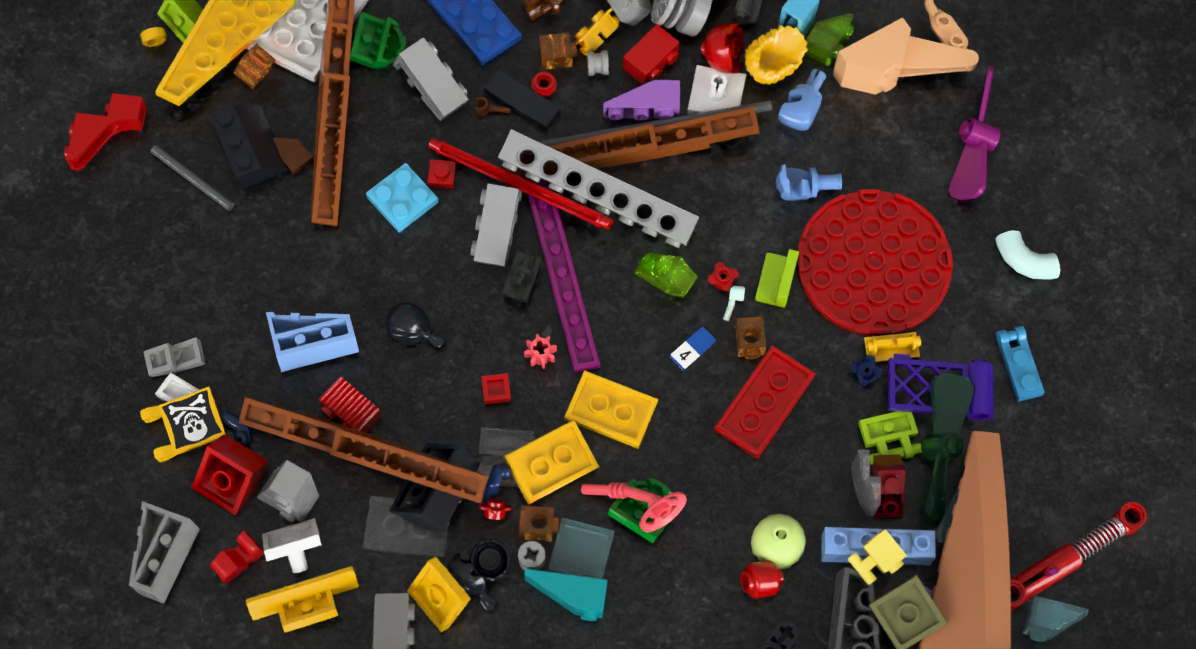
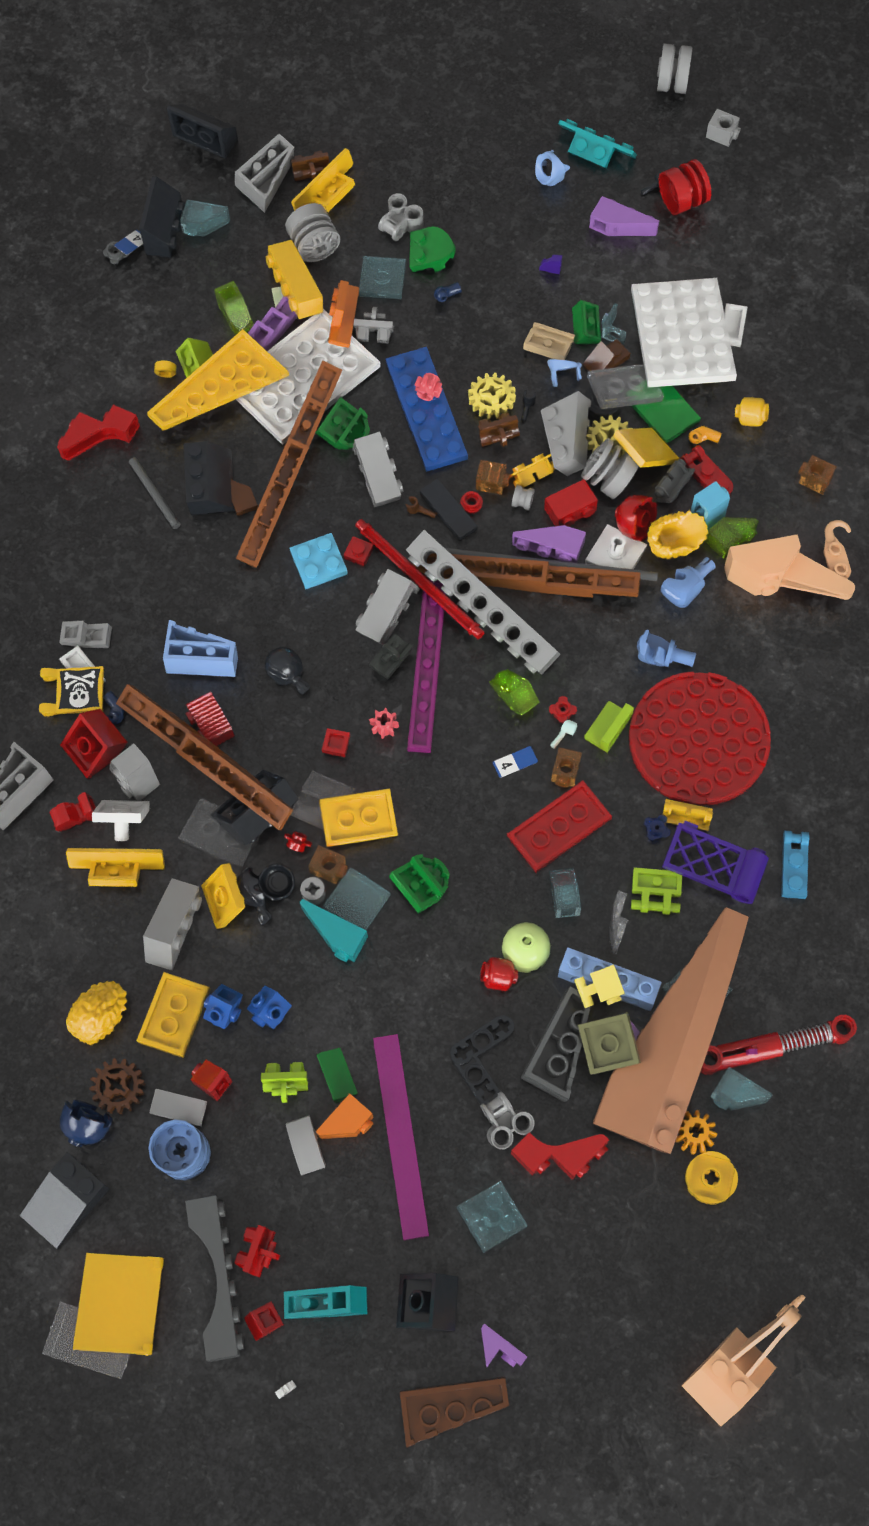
camera: 25 degrees right, 0 degrees up
clear orange brick [234,43,276,89] -> none
dark blue arm [484,464,510,500] -> none
yellow tile [564,370,658,449] -> none
coral dish [581,482,687,532] -> none
dark red slope [872,454,905,518] -> none
clear green piece [921,373,974,521] -> none
magenta piece [949,65,1001,200] -> none
light aqua cylinder [995,230,1060,280] -> none
none -> clear light blue slope [549,868,581,918]

